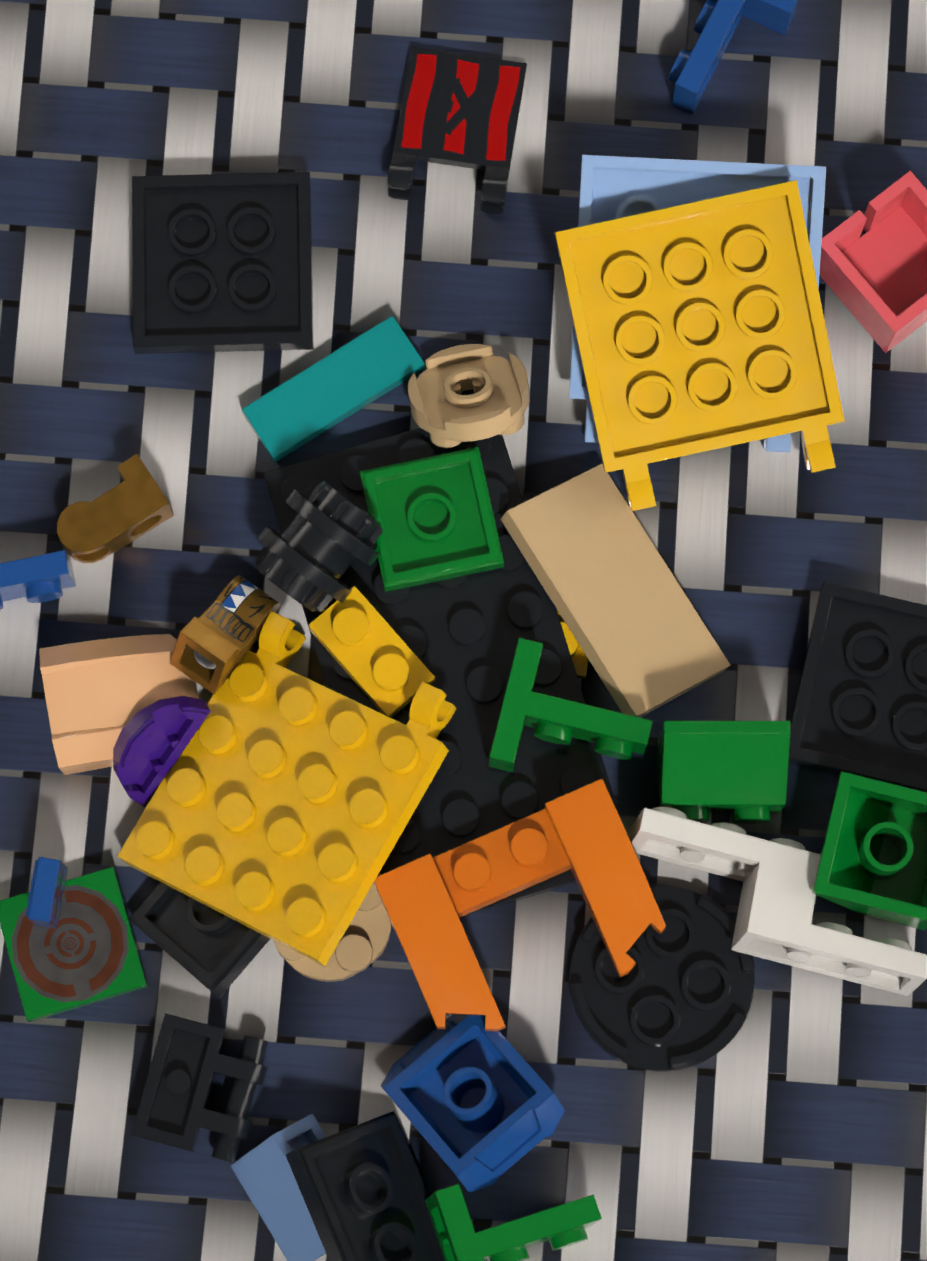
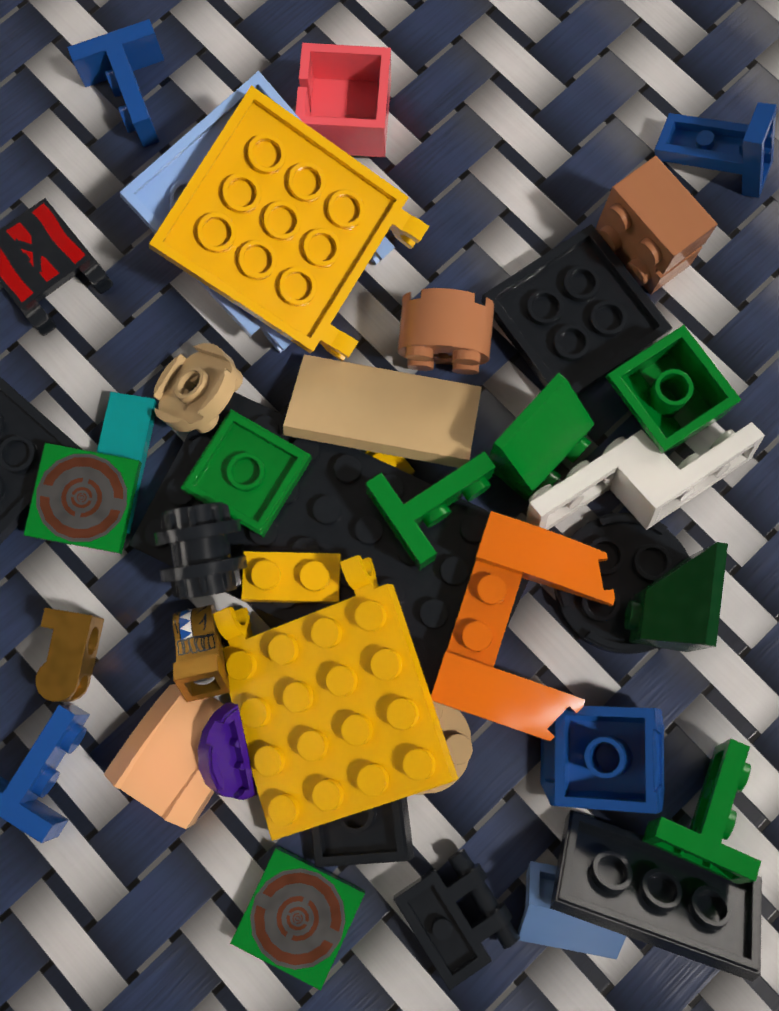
camera: 45 degrees left, 0 degrees up
blue tile [26,857,68,929] -> none
none -> tile [24,443,142,554]
none -> nougat brick [397,288,494,375]
none -> dark green slope [624,542,728,652]

